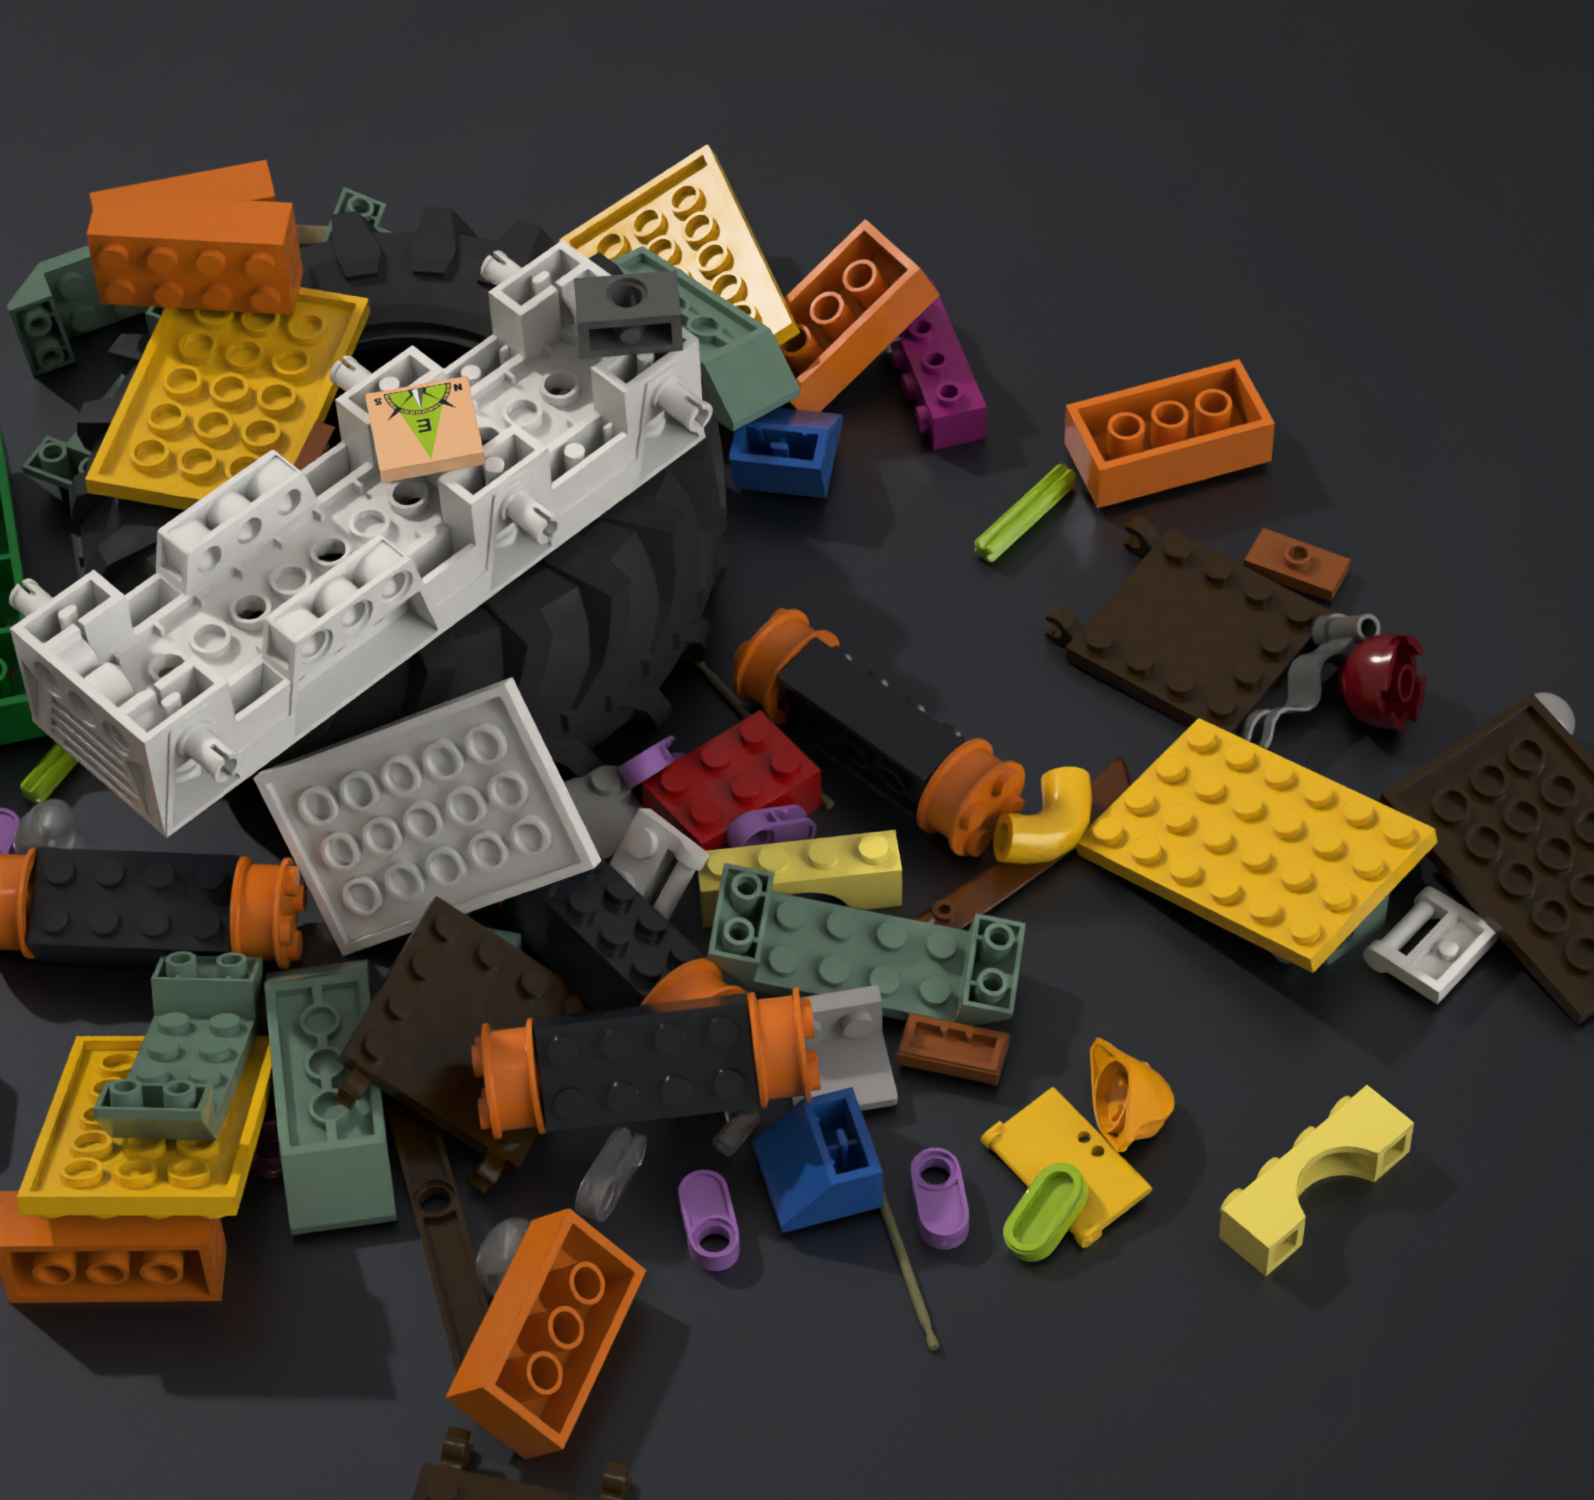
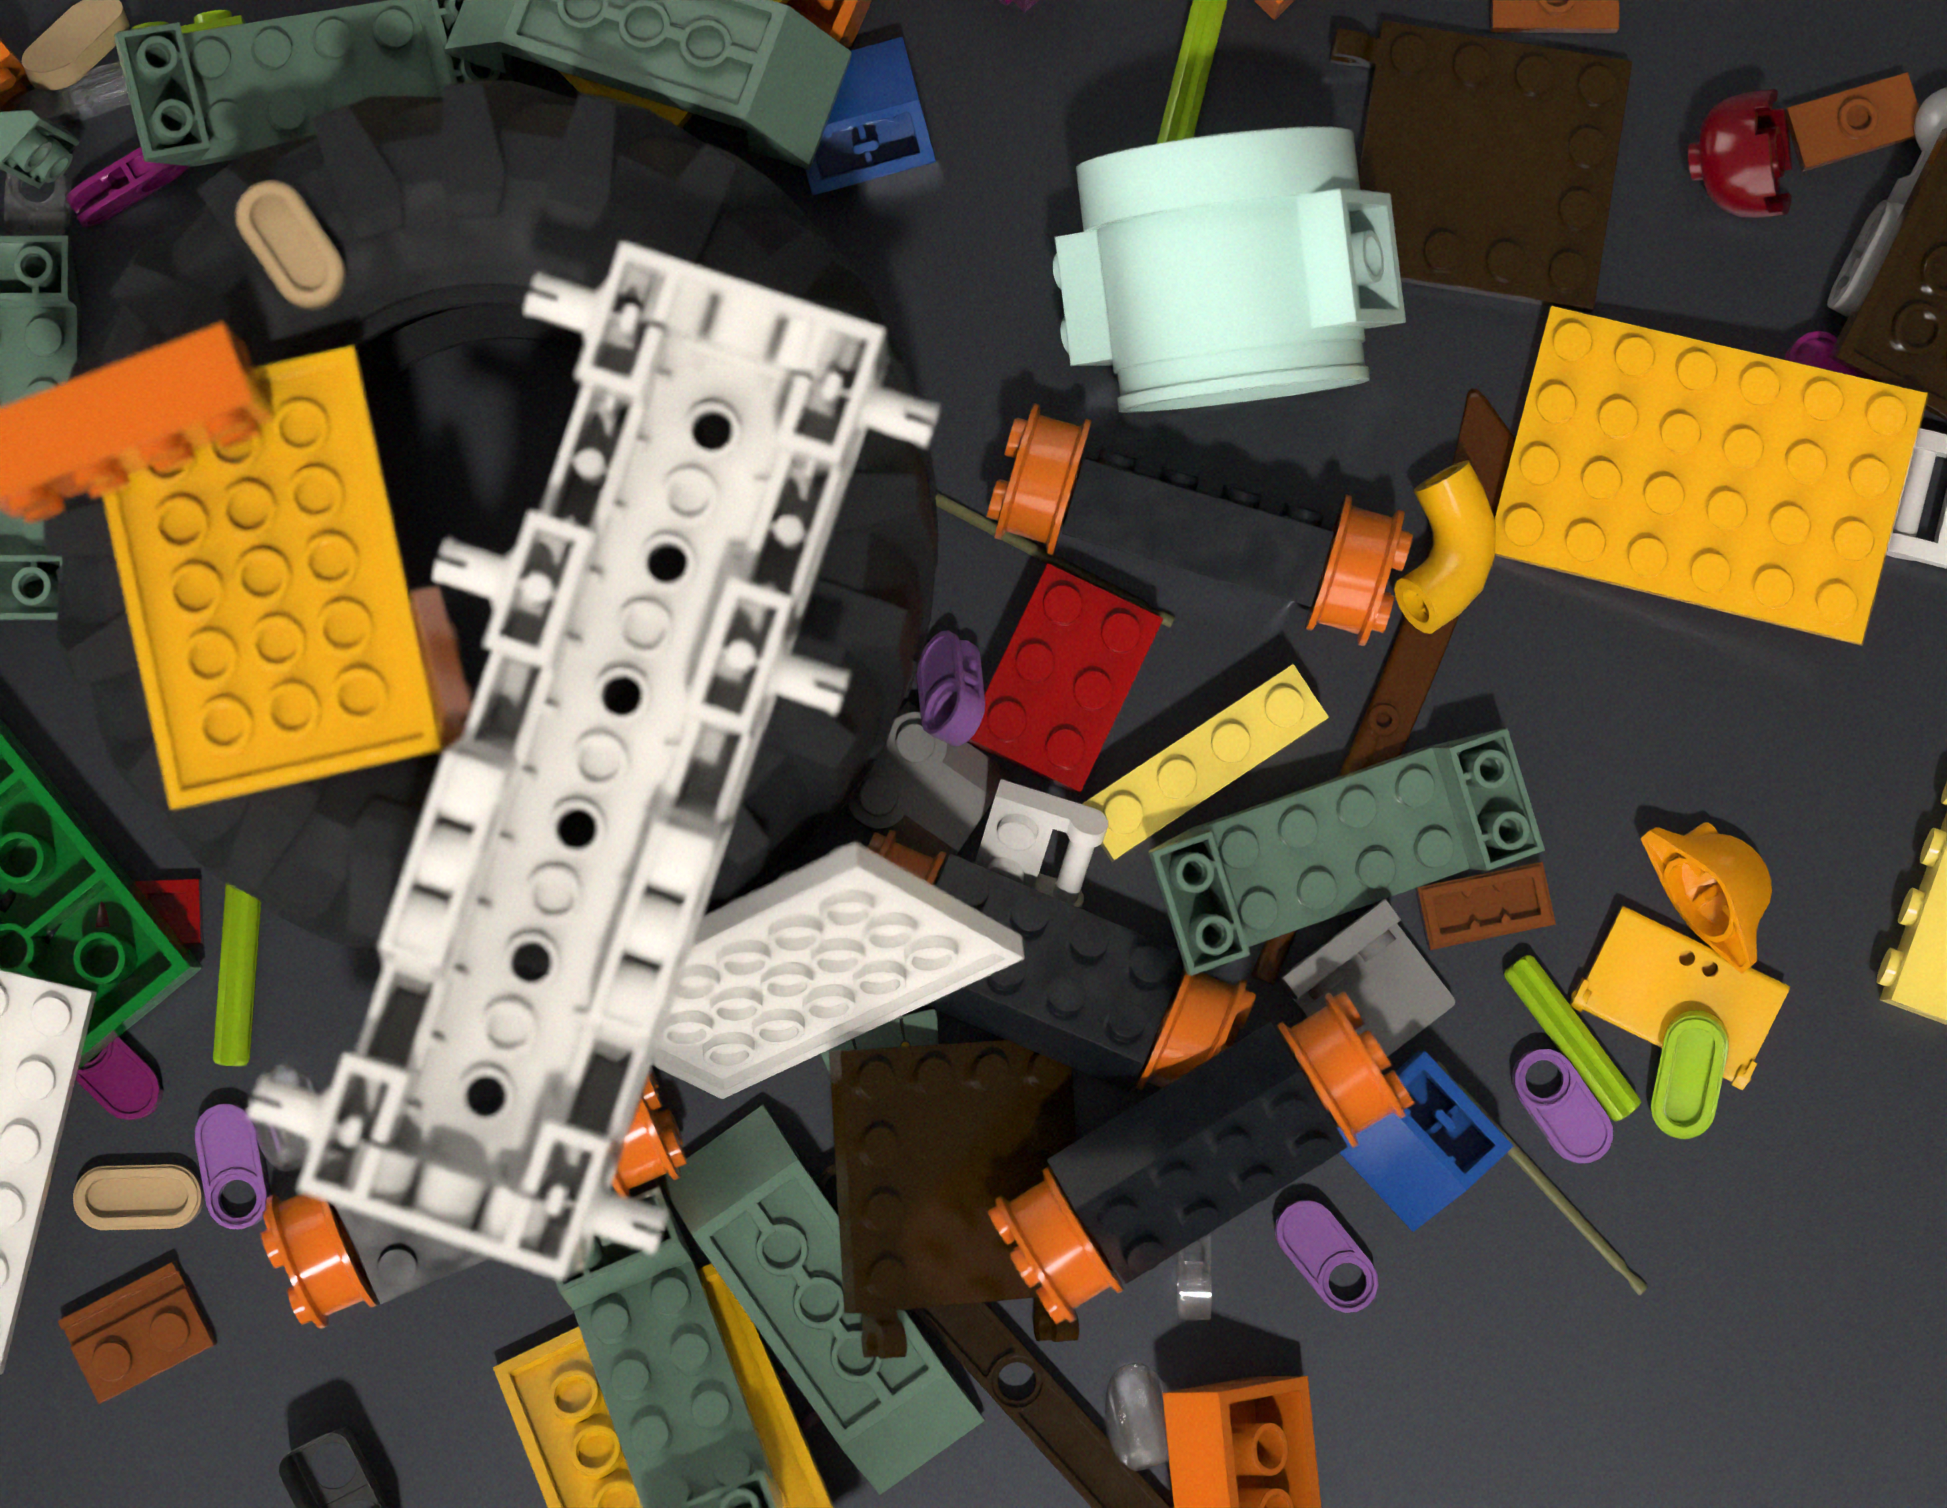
camera: 30 degrees left, 35 degrees up
light nougat tile [365,376,486,483] -> none
dark grey brick [574,270,683,359] -> none
medium lavender piece [724,805,817,848] -> none
dark grey flag [1241,613,1380,749] -> none
none -> tan tile [237,182,346,309]
none -> light aqua cylinder [1053,127,1406,413]
none -> lime axle [1504,955,1641,1121]
none -> dark orange plate [1785,72,1919,172]

